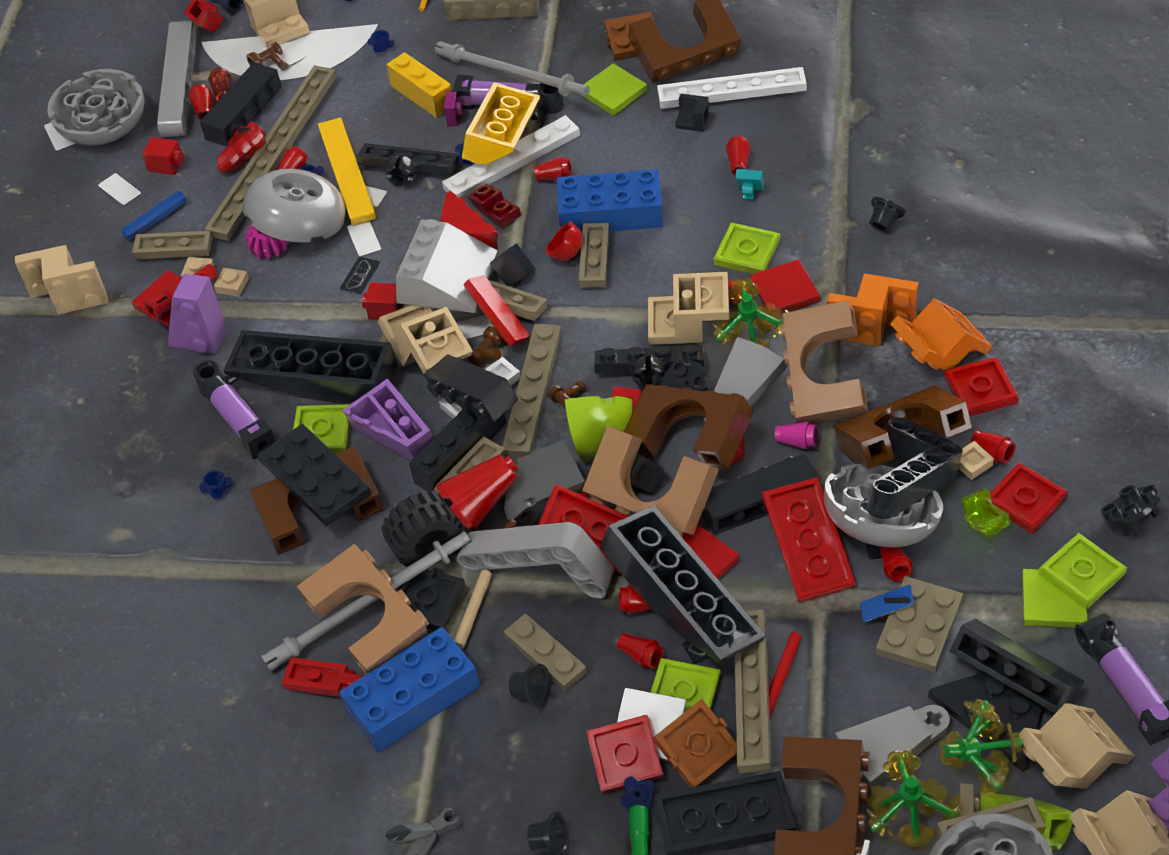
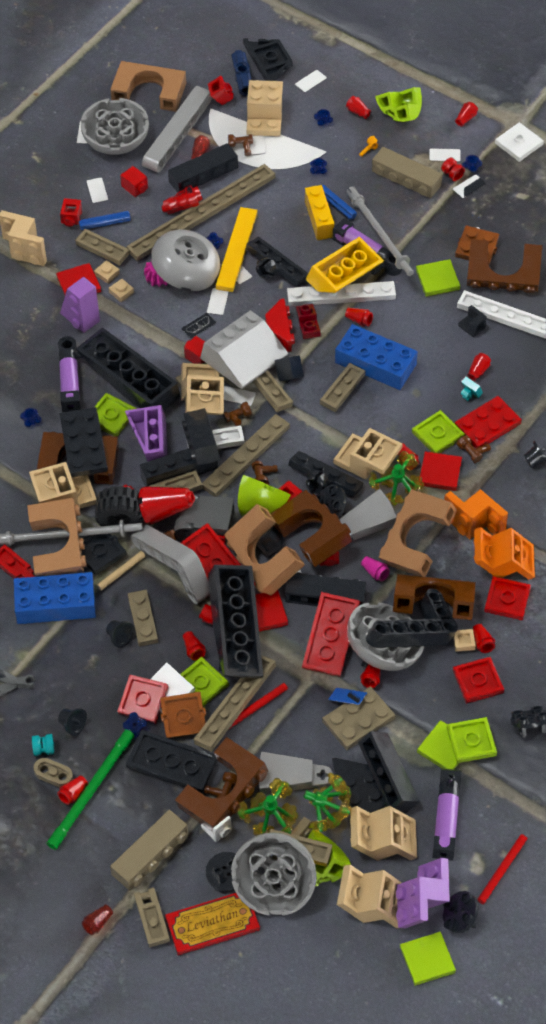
camera: 25 degrees right, 5 degrees up
red pin [144,264,218,321] -> none
red cone [189,84,212,120] -> none
red cone [277,146,308,170] -> none
magenta plate [444,92,463,127] -> none
tile [463,275,531,346] -> none
red helmet [545,221,583,261] -> none
clear neon green bracket [961,488,1011,537] -> none
none -> tan bracket [29,462,96,509]
none -> red brick [60,198,83,227]
none -> medium nougat arch [111,61,186,112]
none -> reddish brown piece [204,772,237,798]
none -> blue axle [322,185,357,220]
none -> red plate [455,396,522,449]
none -> reddish brown piece [456,435,491,463]

